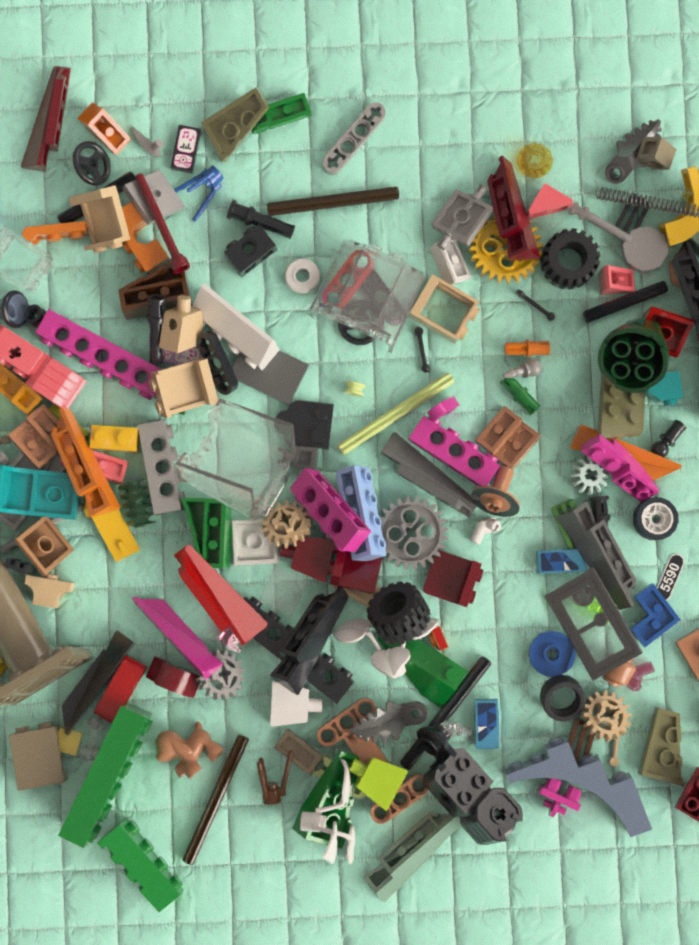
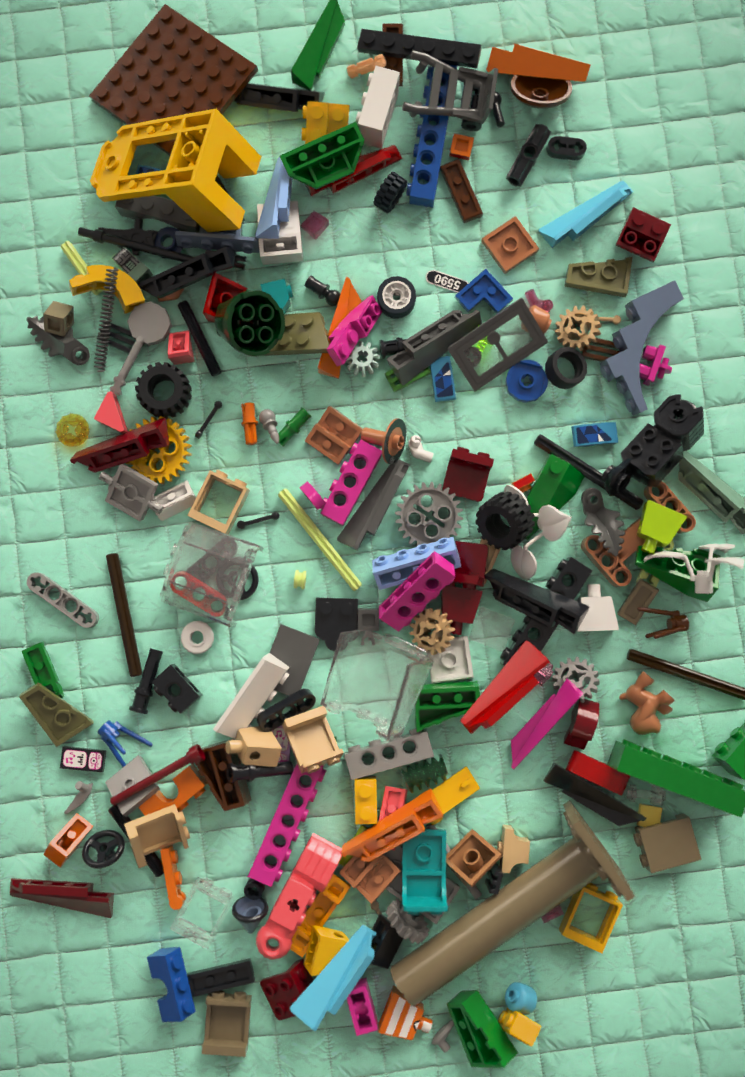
camera: 90 degrees left, 0 degrees up
clear arm [440,722,472,738] -> none

